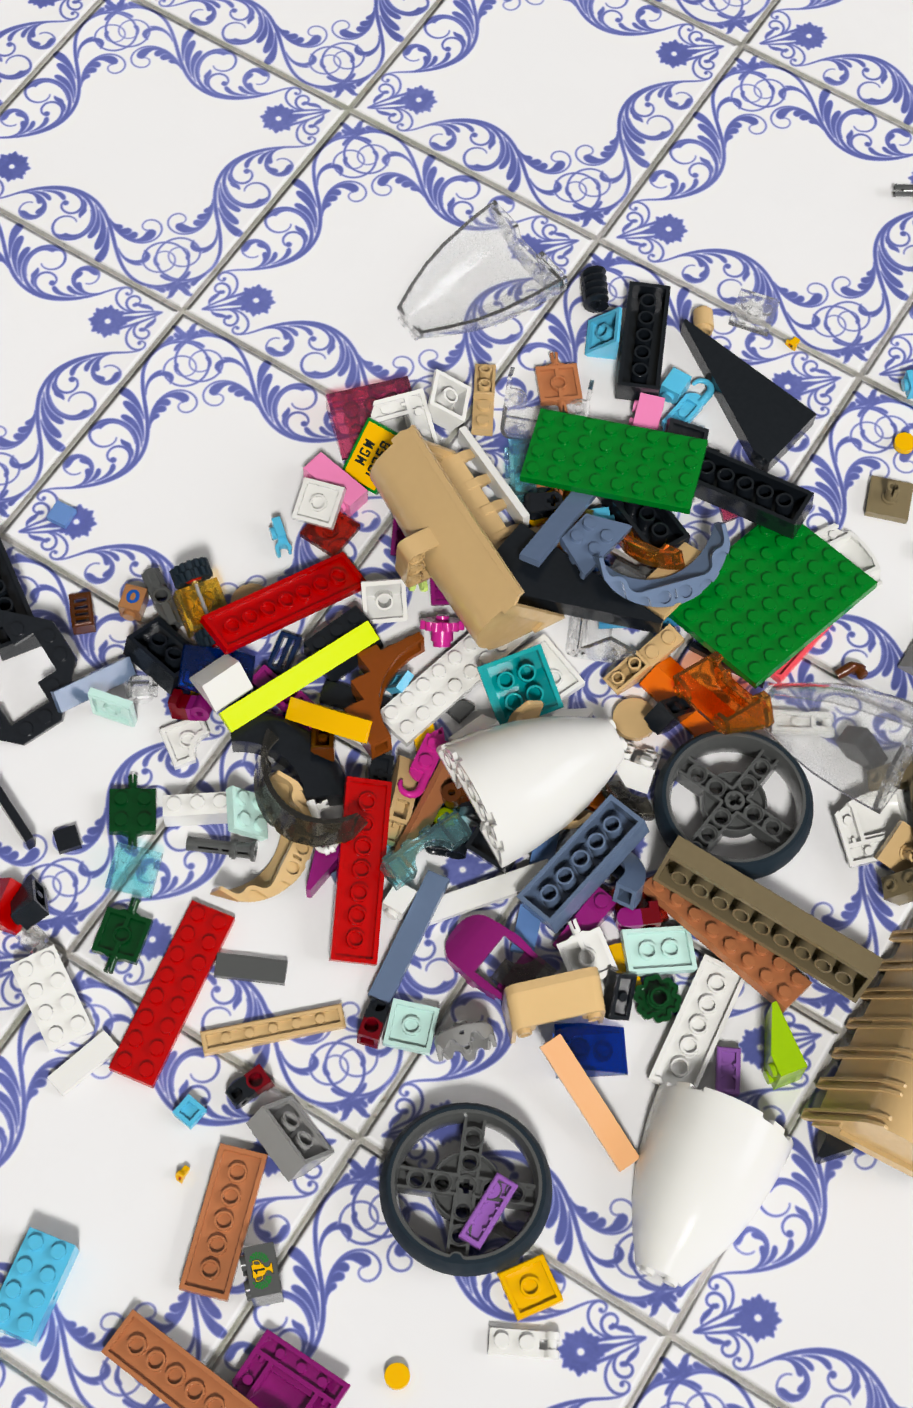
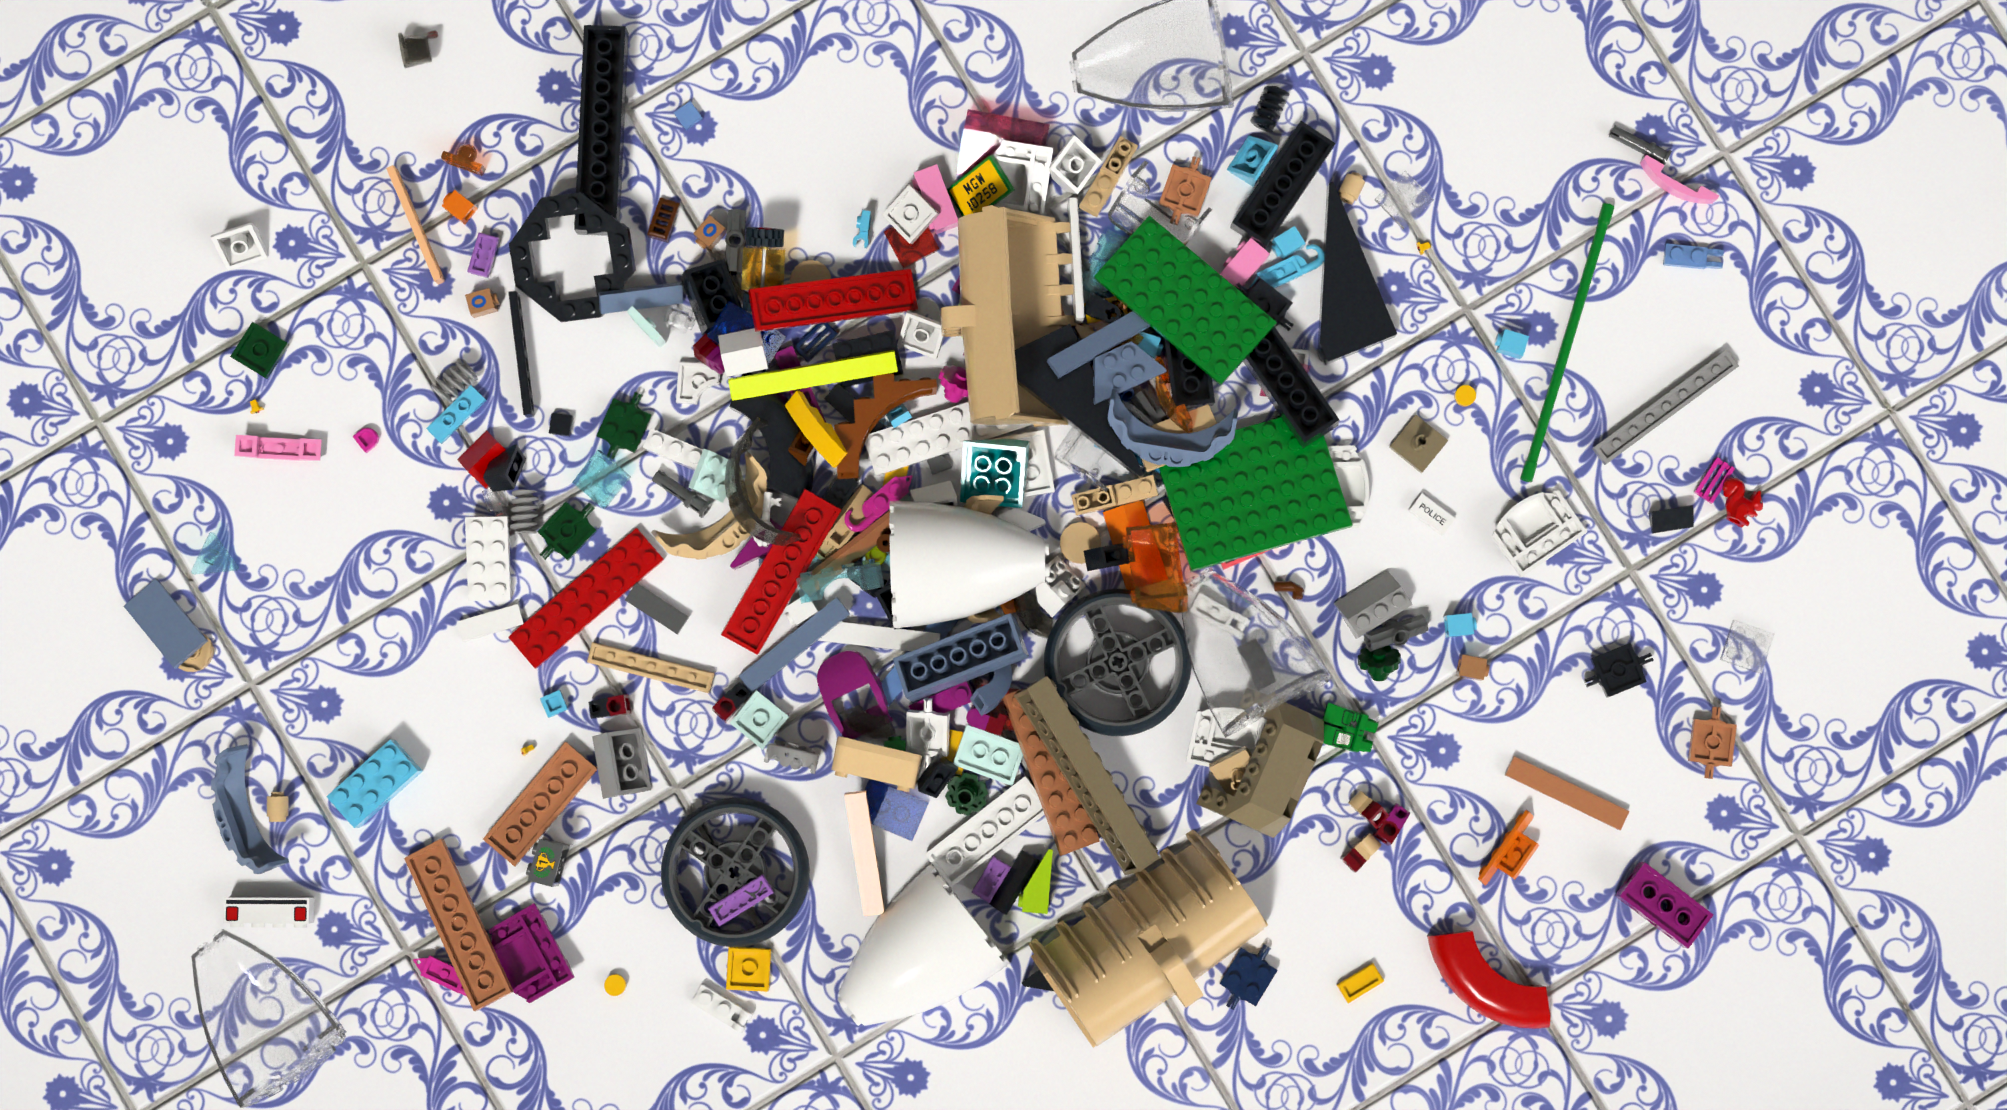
camera: 30 degrees right, 20 degrees up
none -> light grey piece [510,490,539,534]
none -> black tile [989,850,1039,915]

